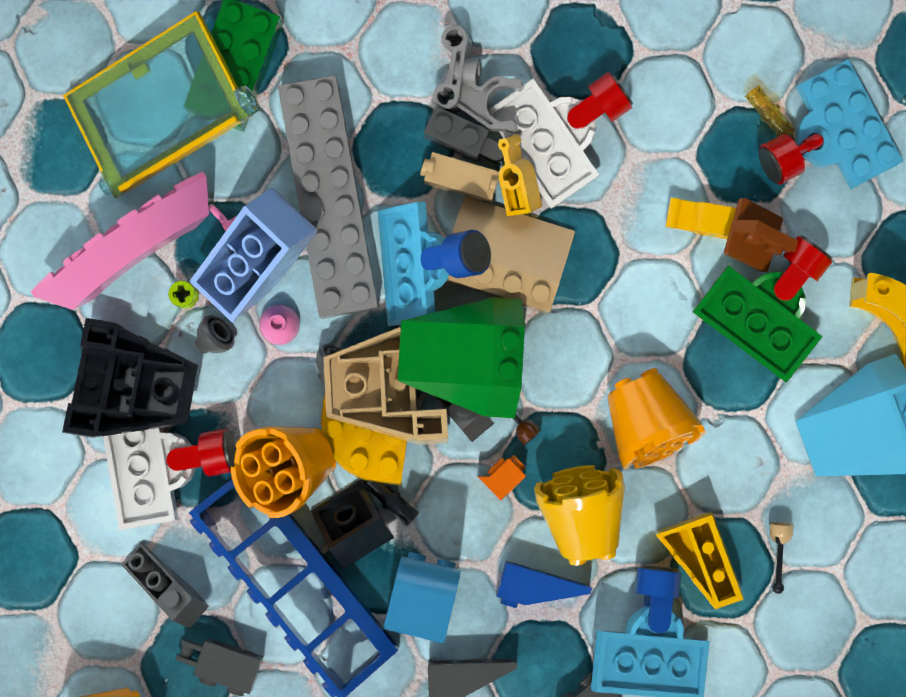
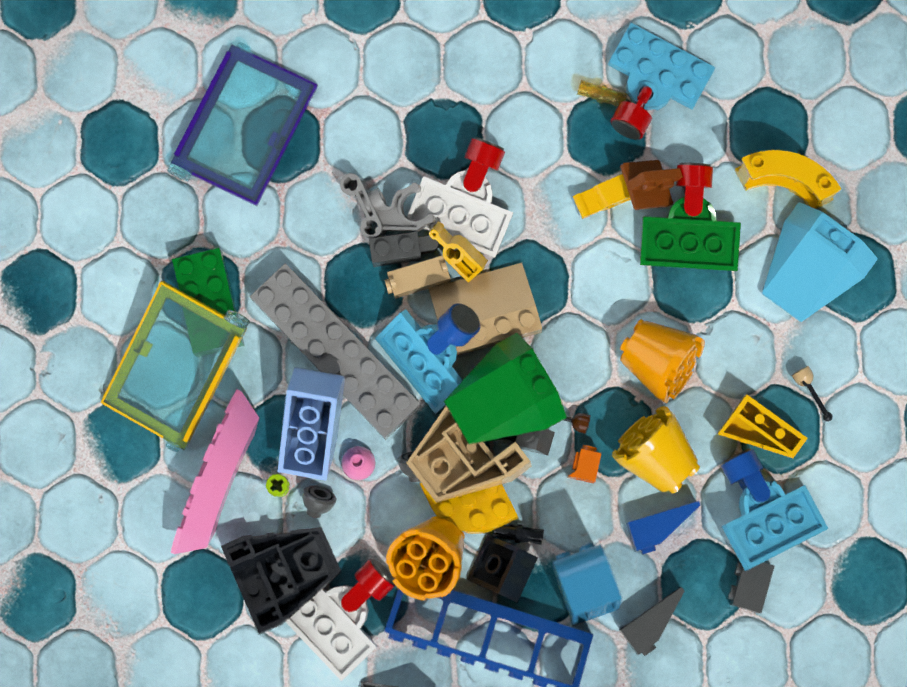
camera: 30 degrees left, 5 degrees down
bright pink hand [209,203,236,231] -> none

